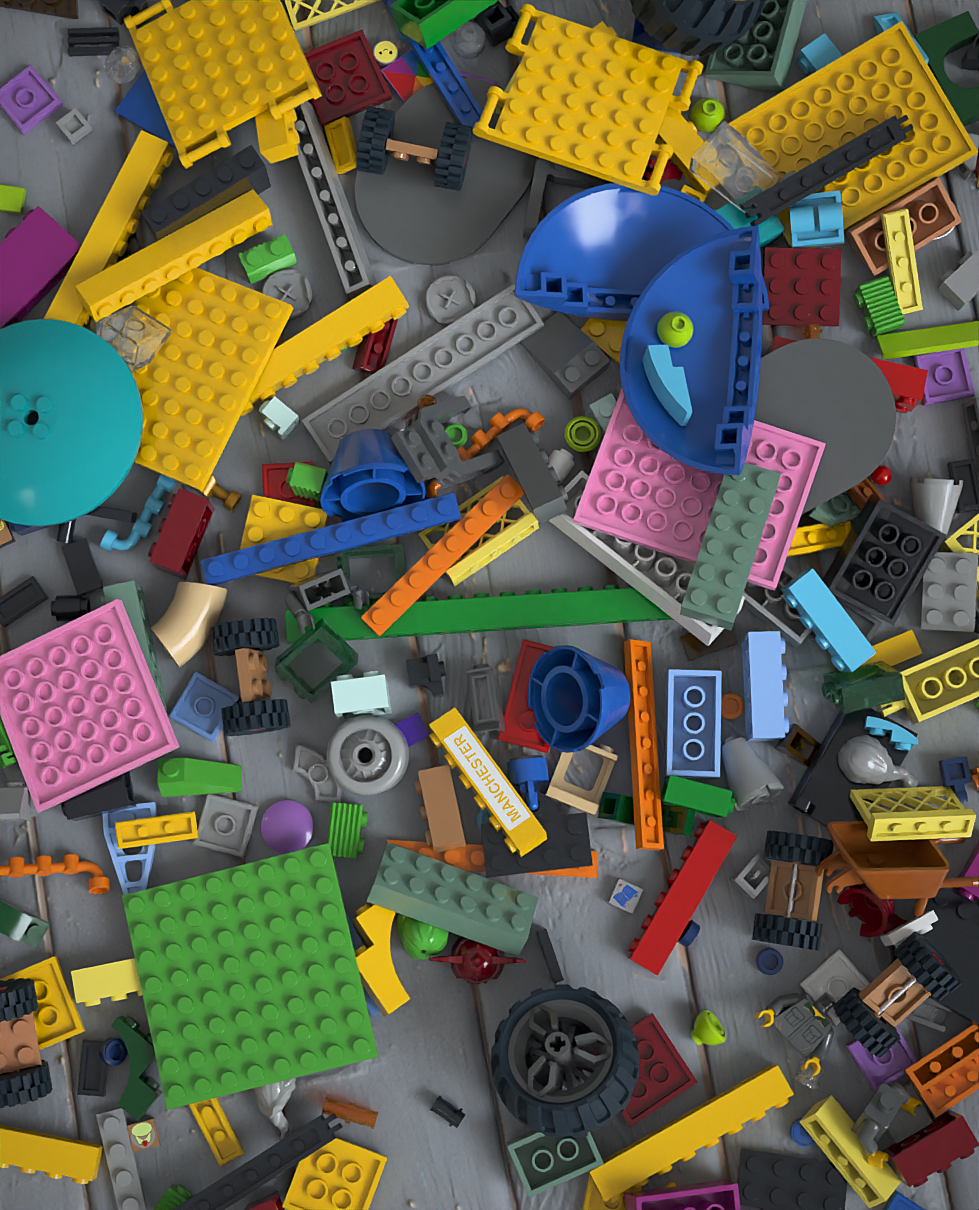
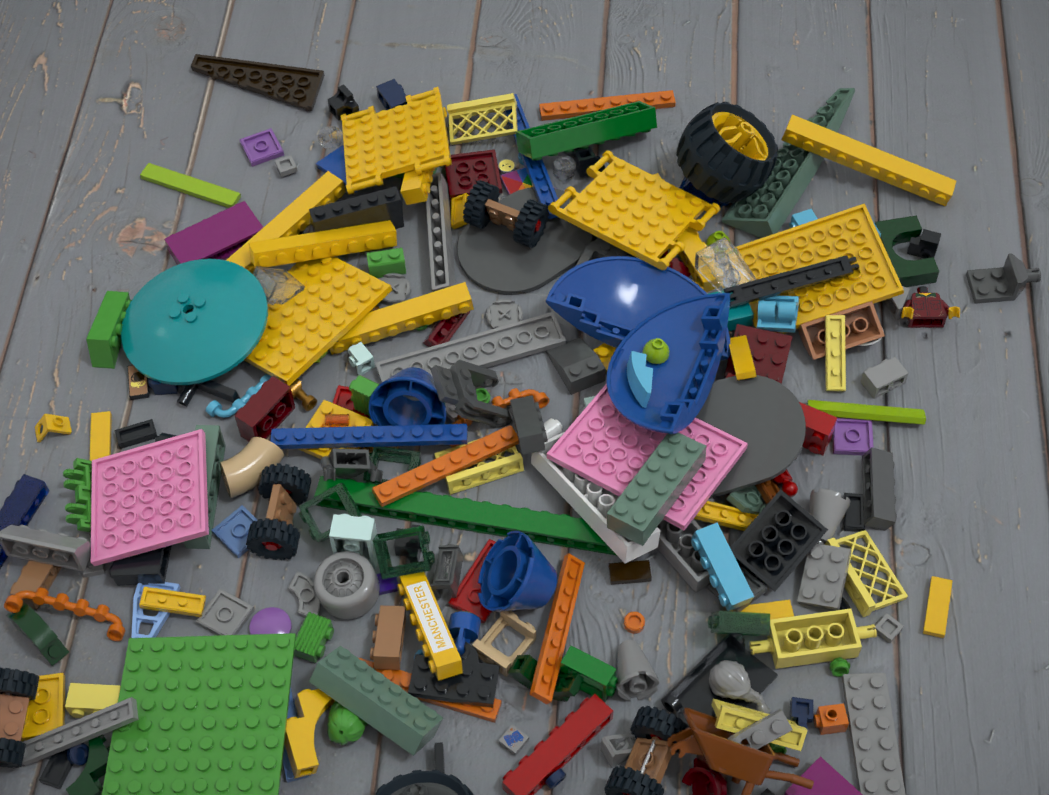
camera: 20 degrees right, 25 degrees down
black tile [61,538,103,595] -> none
black tile [68,27,120,57] -> none
bright green slope [158,757,242,797] -> none
dark red helmet [429,936,526,984] -> none
lime brick [565,416,601,452] -> none
light blue brick [664,669,722,779] -> none
light blue brick [741,631,789,742] -> none
dark brown slope [775,723,820,768] -> none
bright green brick [853,276,905,337] -> none
medium azure slope [864,716,918,751] -> none
none -> light grey plate [22,697,139,766]
none -> clear orange pin [325,412,350,427]
none -> clear green window [373,526,435,579]
none -> light grey plate [728,709,793,749]
none -> yellow tile [729,335,756,380]

